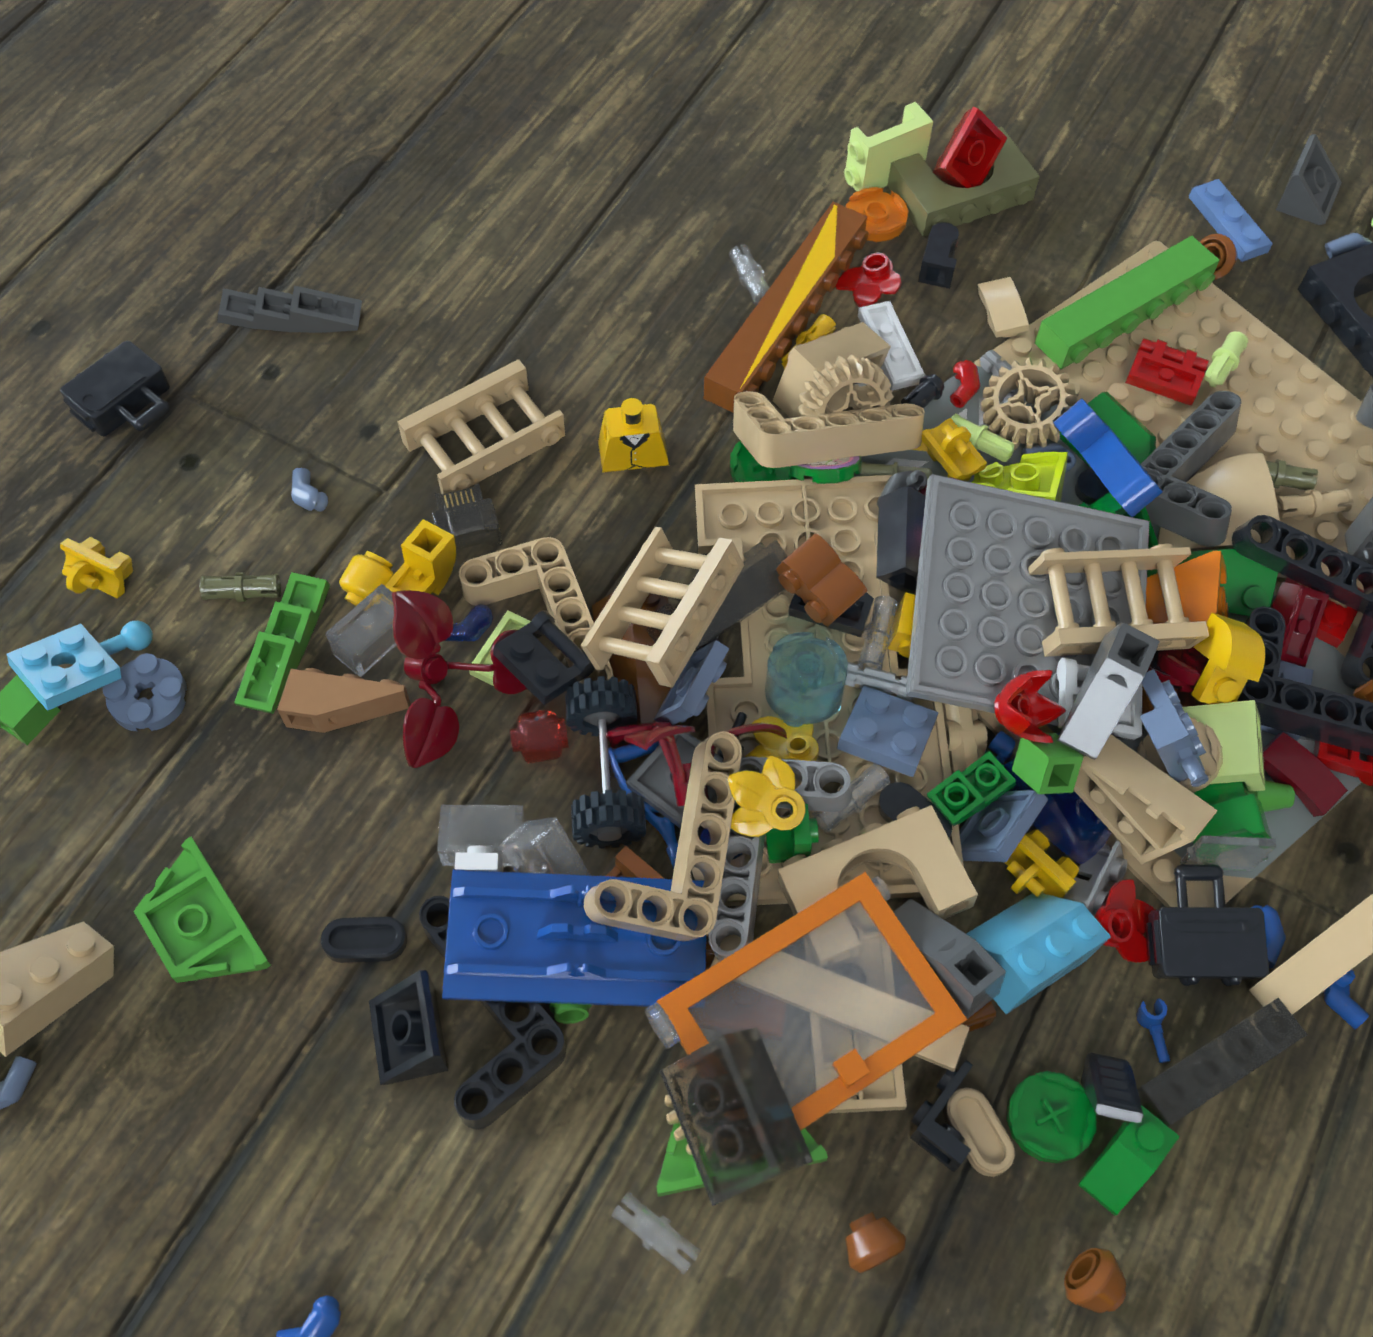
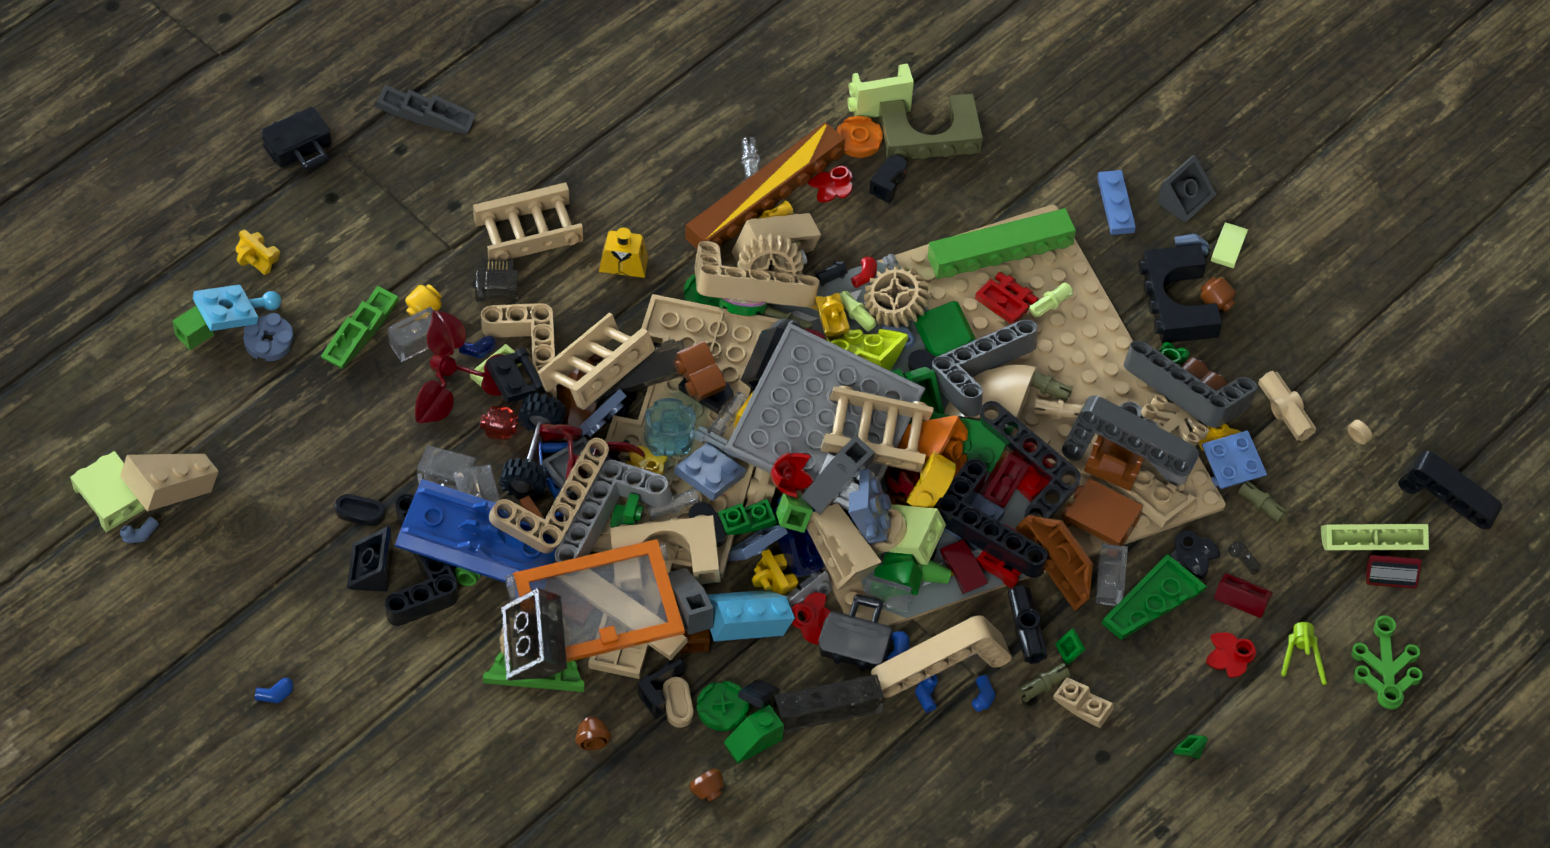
camera: 15 degrees right, 5 degrees down
bright green wing [133,837,271,983] -> none
olive pin [200,572,281,602] -> none
medium nougat slope [278,668,411,733] -> none
sand blue arm [291,468,328,512] -> none
yellow brick [382,519,456,601] -> none
white plate [455,846,503,872] -> none
clear pin [611,1192,702,1275] -> none
yellow plate [728,755,806,837] -> none
white tile [858,301,925,391] -> none
red slope [933,107,1008,188] -> none
tan slope [978,277,1029,338] -> none
blue beam [1053,398,1163,517] -> none
blue hand [1136,998,1170,1063] -> none
dark orange cone [1200,234,1238,280] -> none

